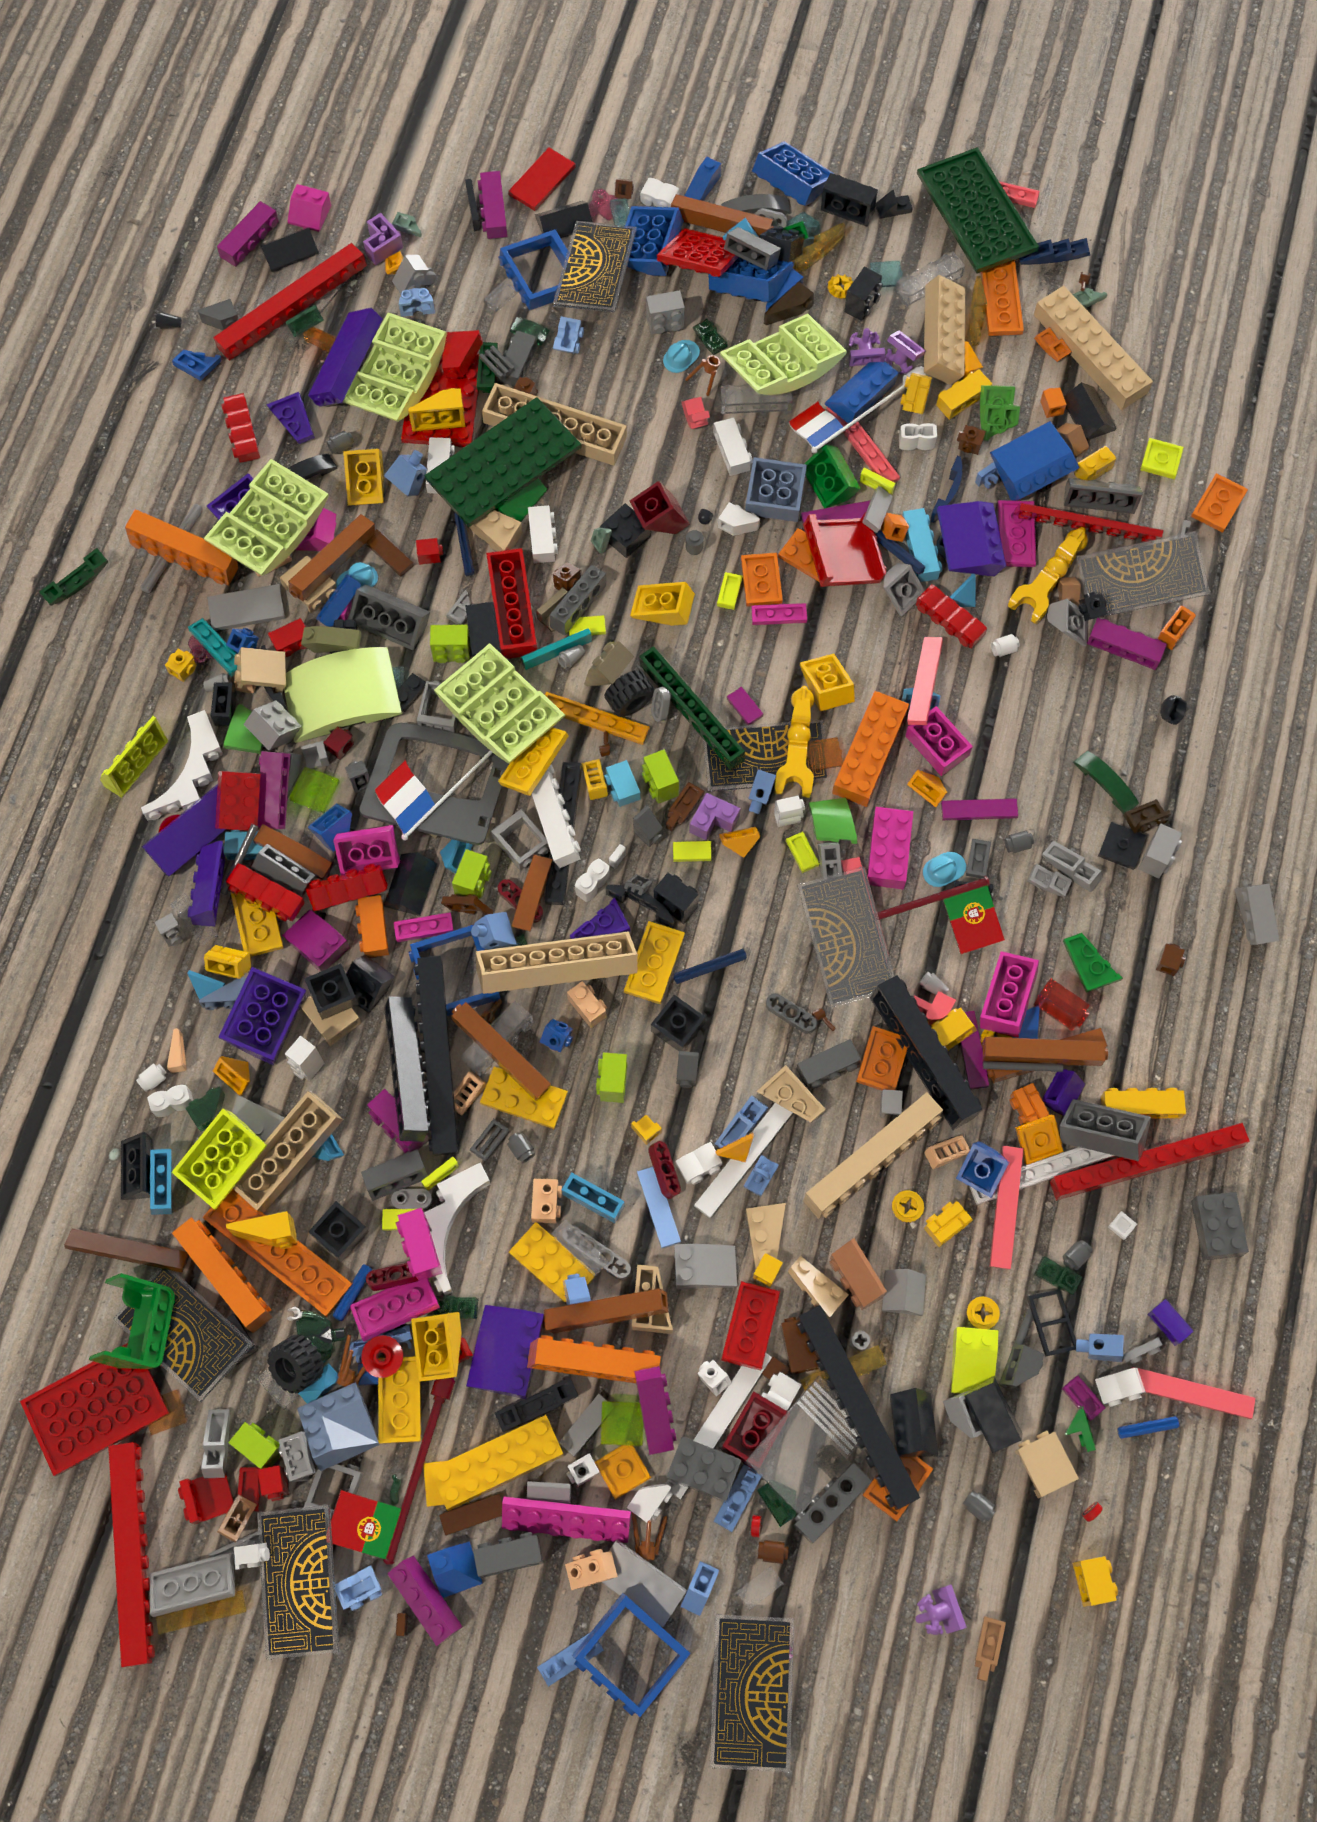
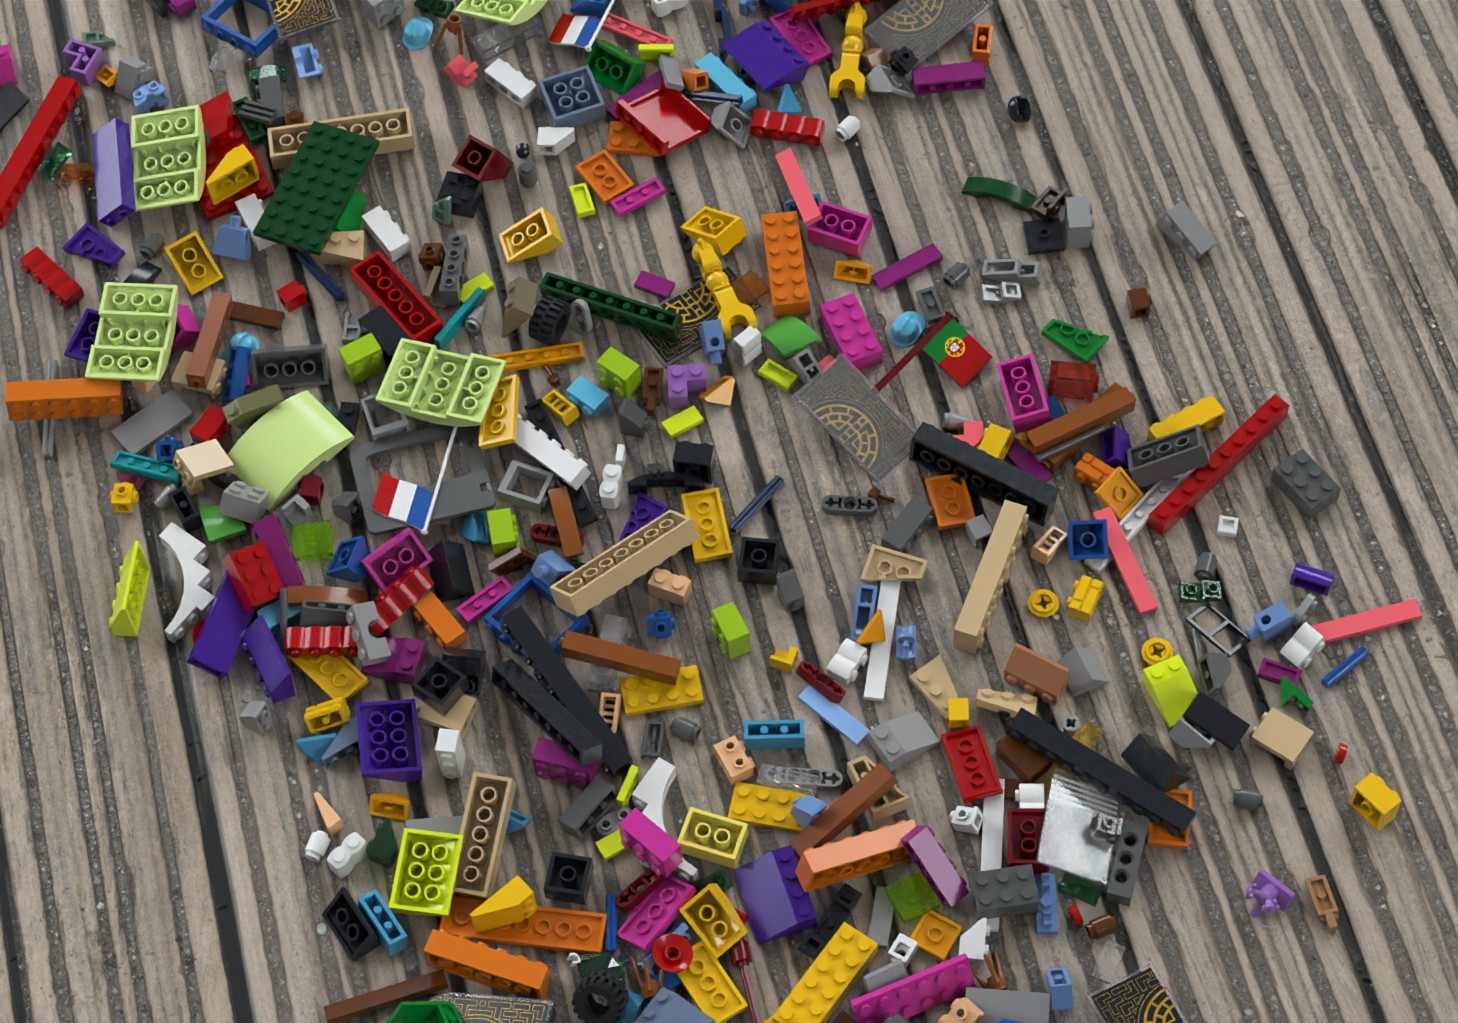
camera: 25 degrees left, 10 degrees down
none -> light grey arch [346,601,391,666]
none -> light yellow brick [677,807,749,869]

